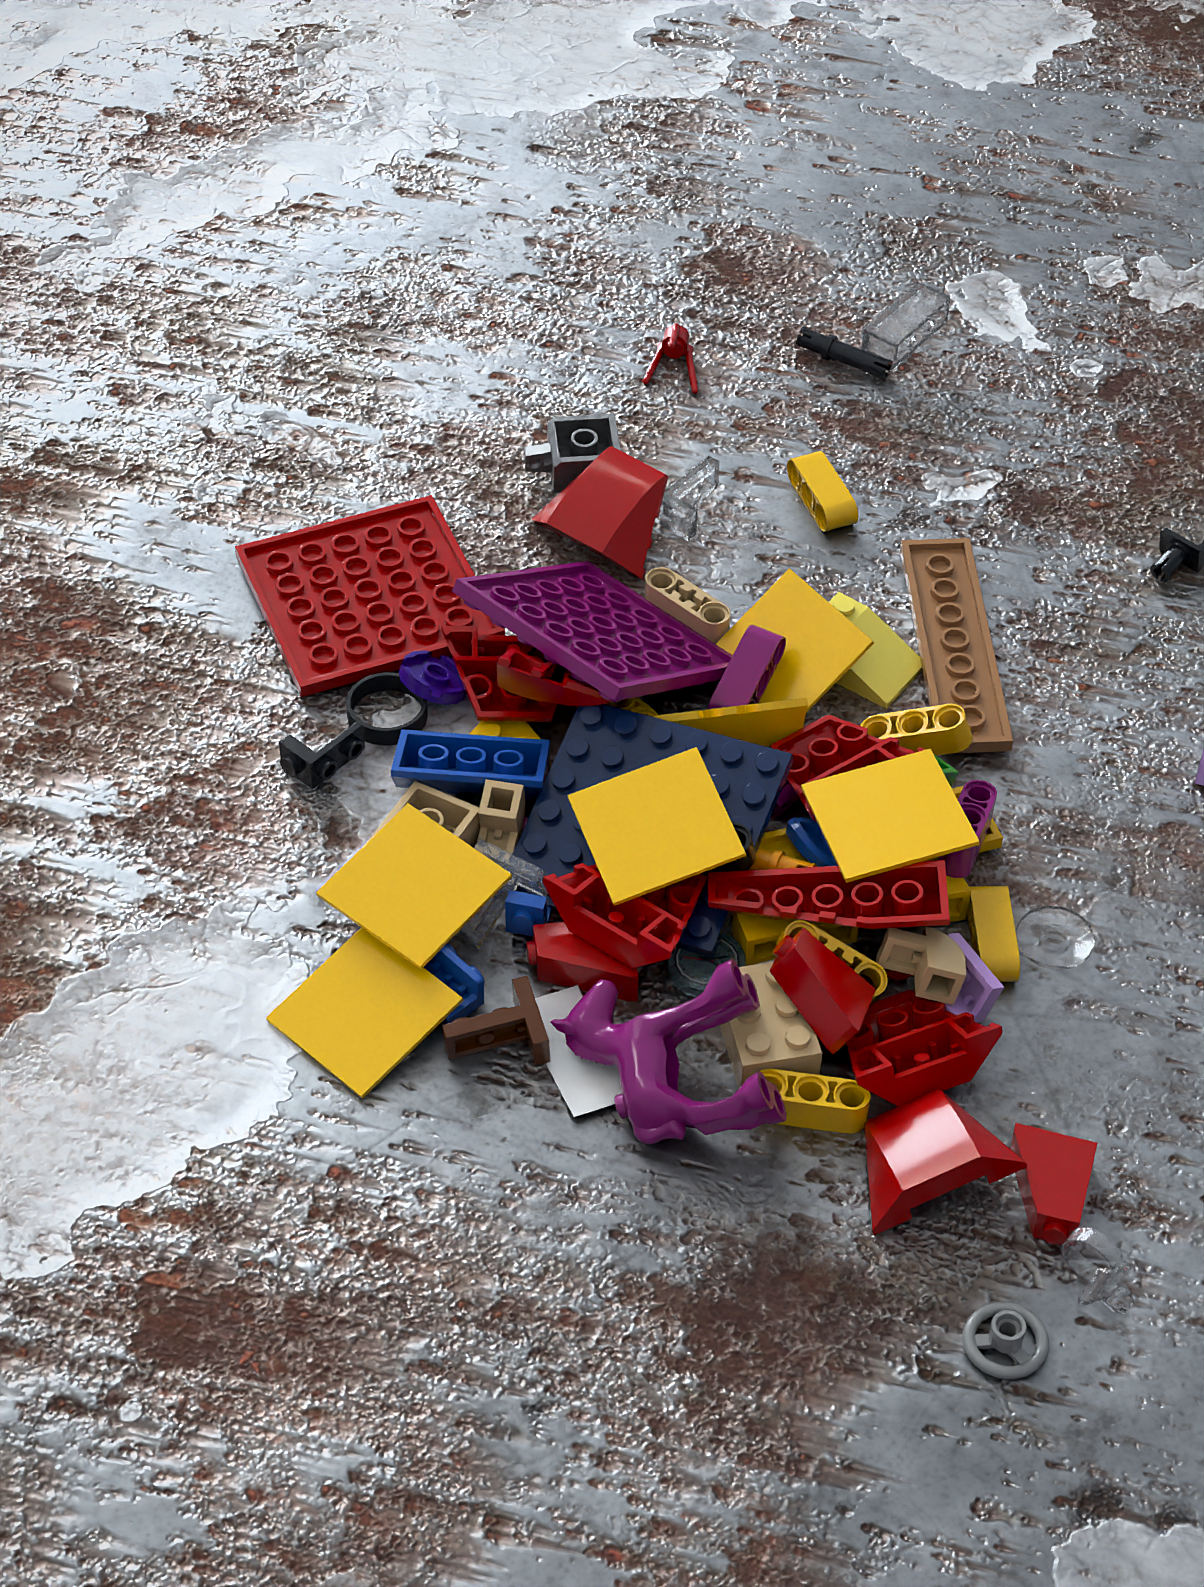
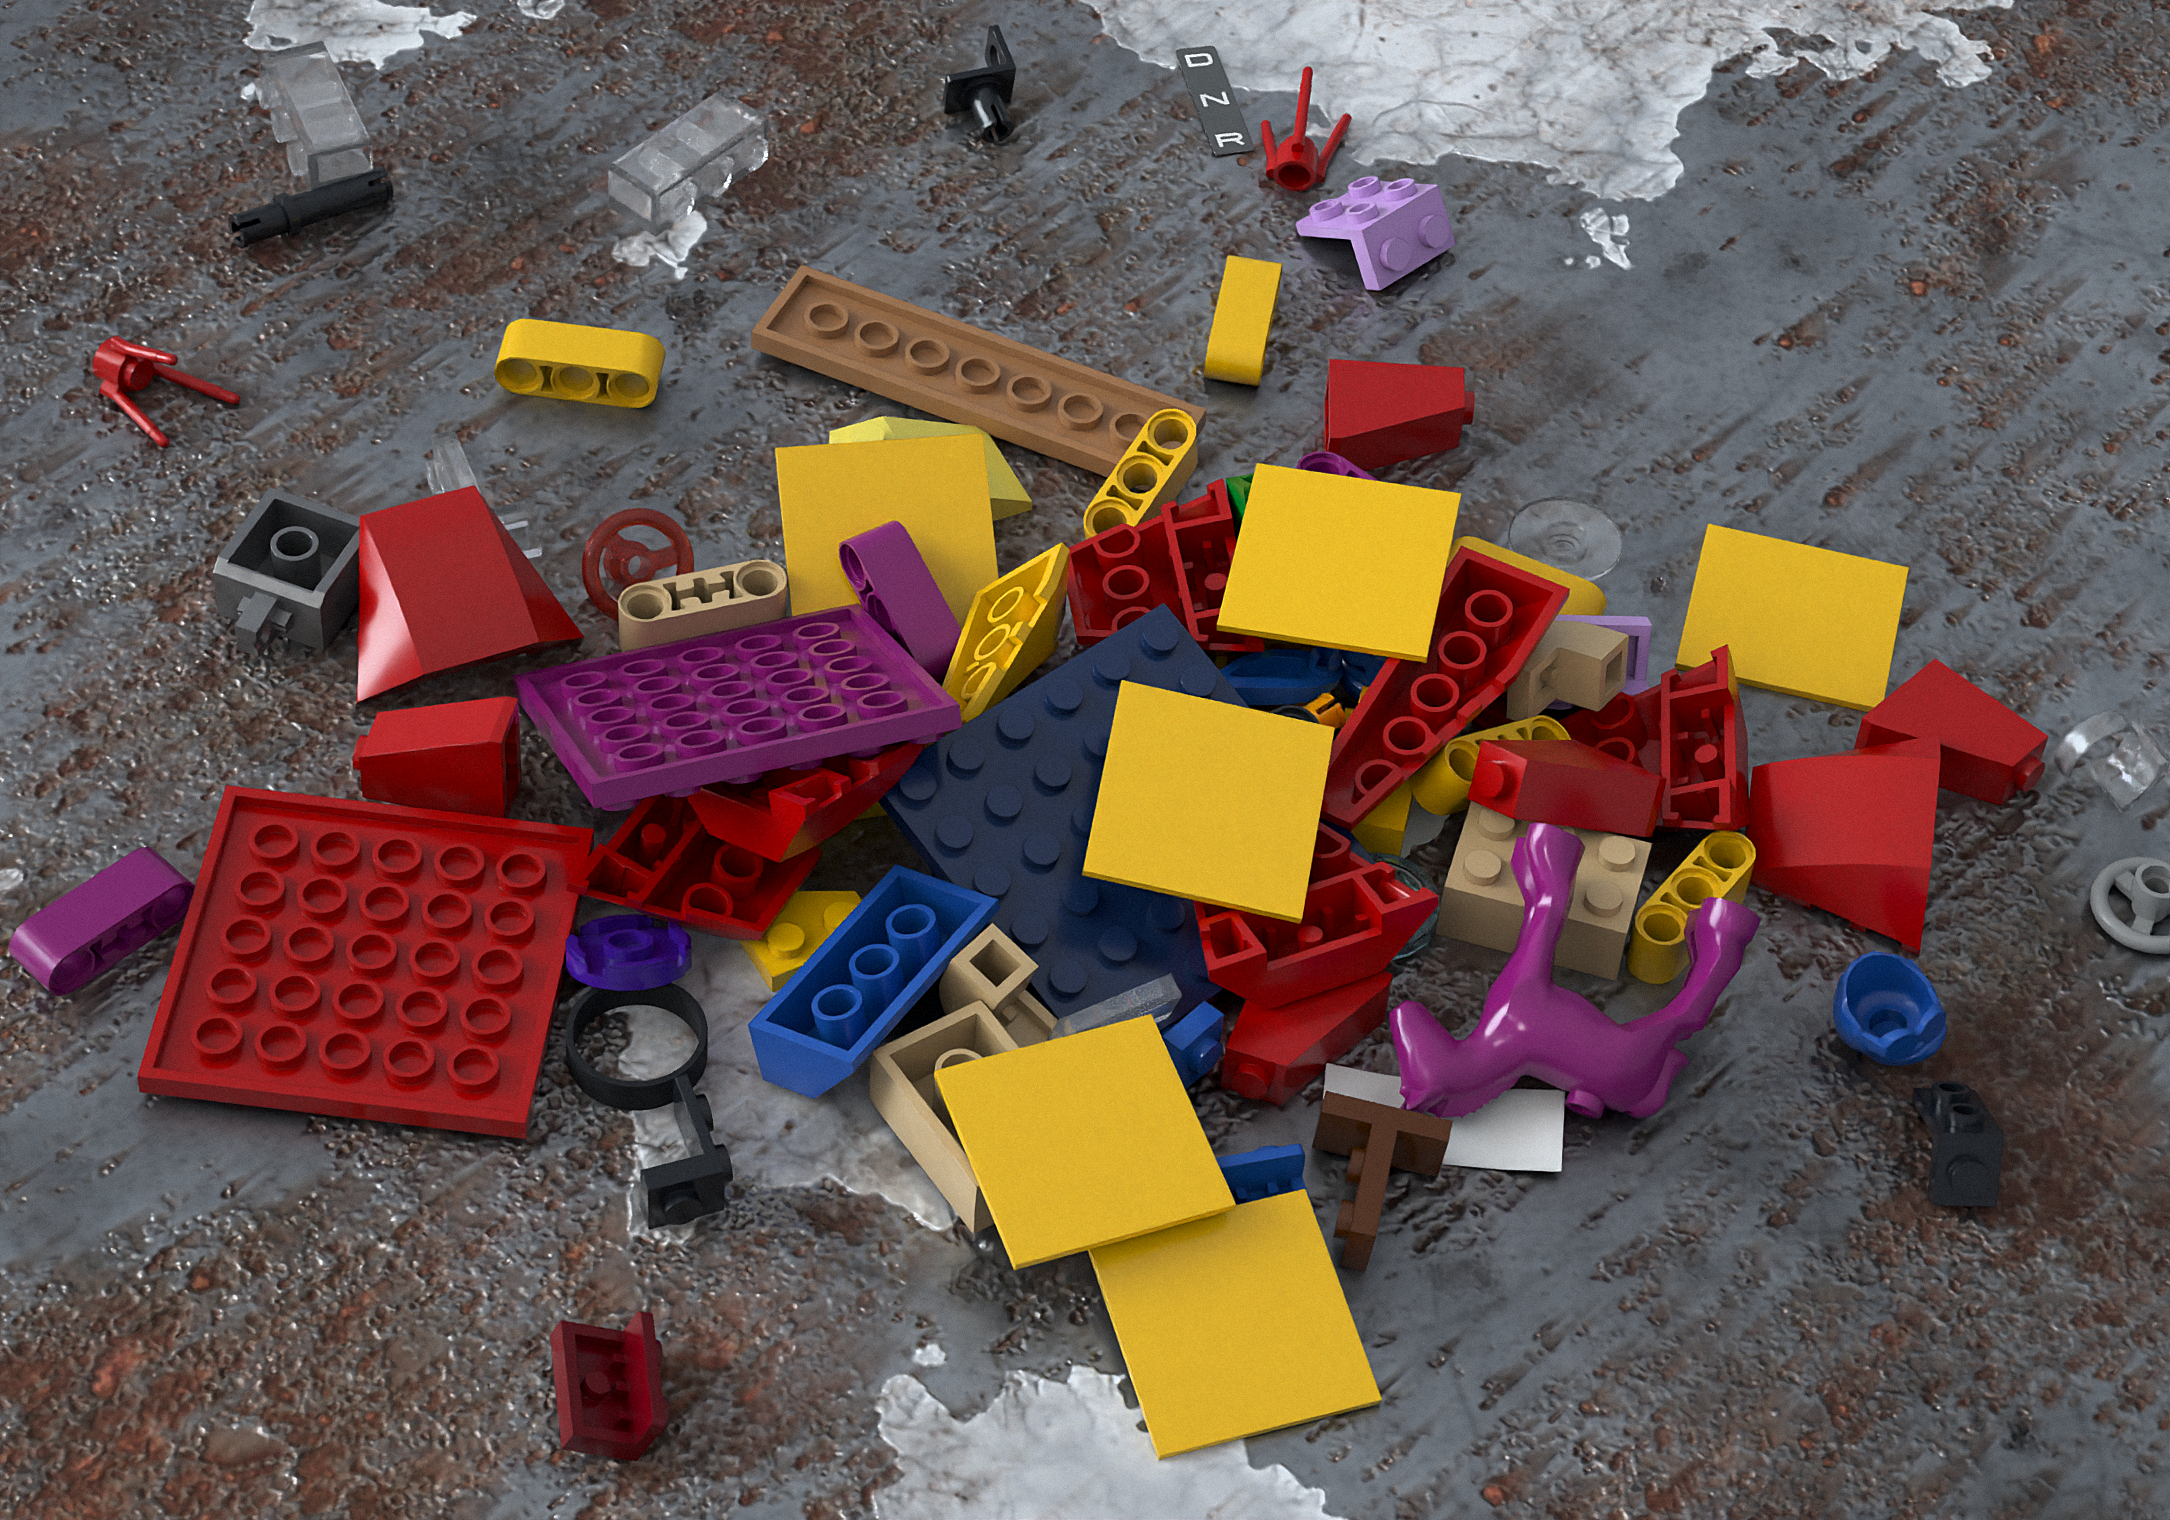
camera: 65 degrees left, 0 degrees up
none -> magenta beam [9,847,195,996]
none -> red slope [353,696,522,818]
none -> dark red bracket [550,1311,669,1462]
none -> clear red piece [581,508,694,622]
none -> clear brick [608,89,769,237]
none -> yellow beam [1204,255,1283,387]
none -> red slope [1324,359,1475,471]
none -> yellow piece [1674,523,1909,712]
none -> blue hair [1833,950,1948,1066]
none -> black bracket [1912,1081,2004,1207]

